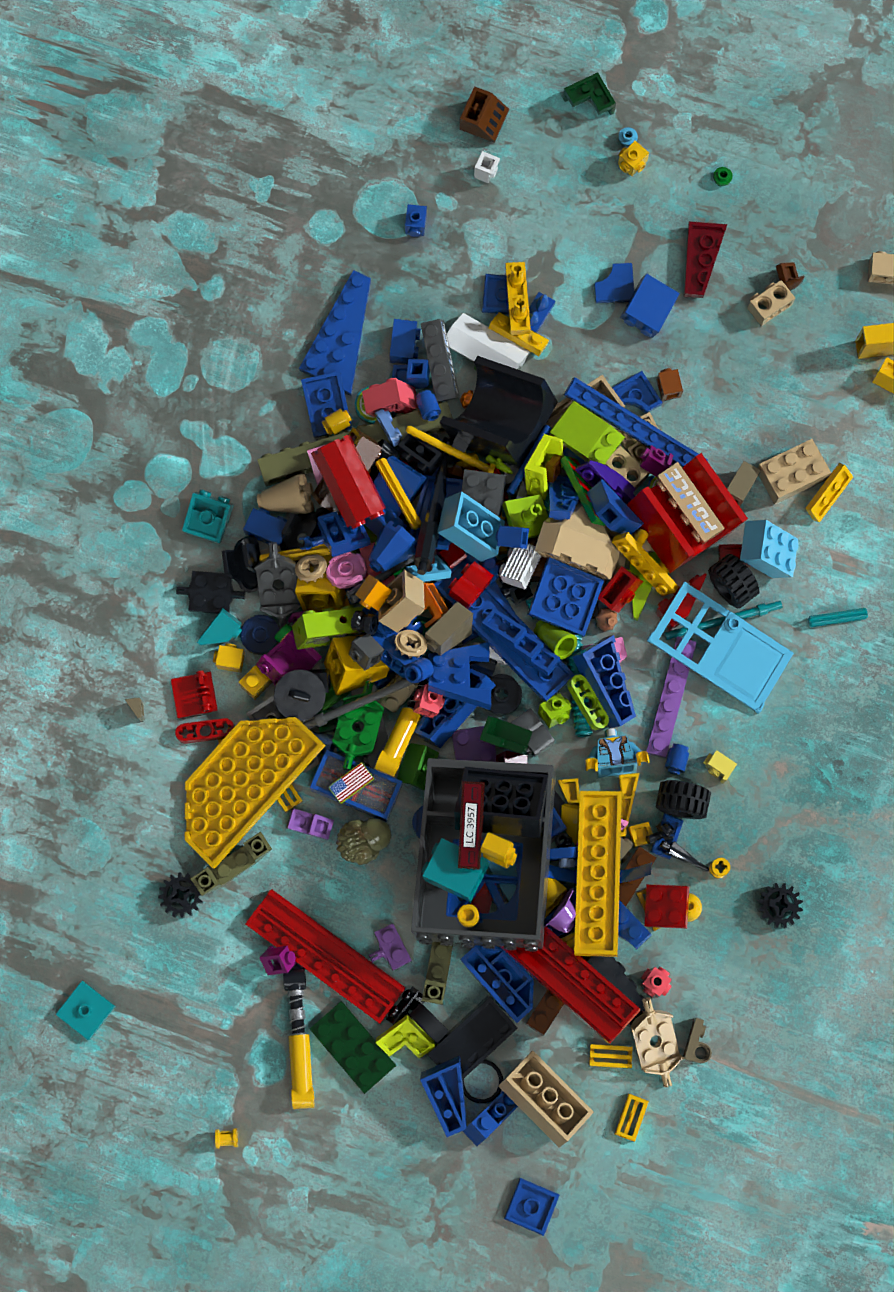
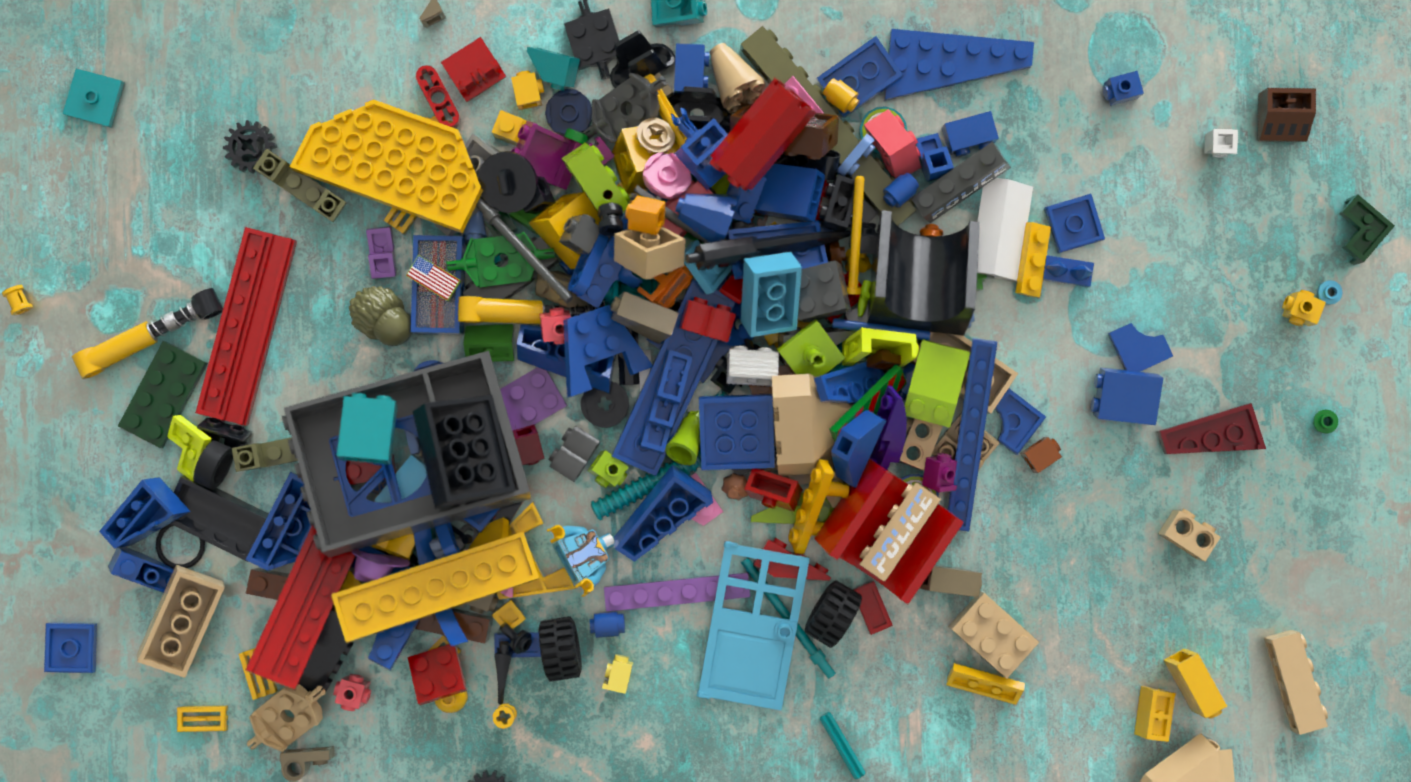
camera: 70 degrees right, 10 degrees up
magenta brick [259,946,296,975] -> none
medium lavender plate [368,923,412,971] -> none
yellow axle [375,458,421,530] -> none
tan gear [394,630,427,659] -> none
blue brick [404,658,434,683] -> none
yellow tile [457,904,479,927] -> none
tile [458,781,485,869] -> none
dark green panel [480,716,533,755] -> none
yellow brick [481,832,517,868] -> none
blue brick [496,526,529,549] -> none
yellow plate [505,262,531,335] -> none
lime beam [567,675,609,730] -> none
medium azure brick [740,520,798,578] -> none
reddish brown plate [776,262,805,291] -> none

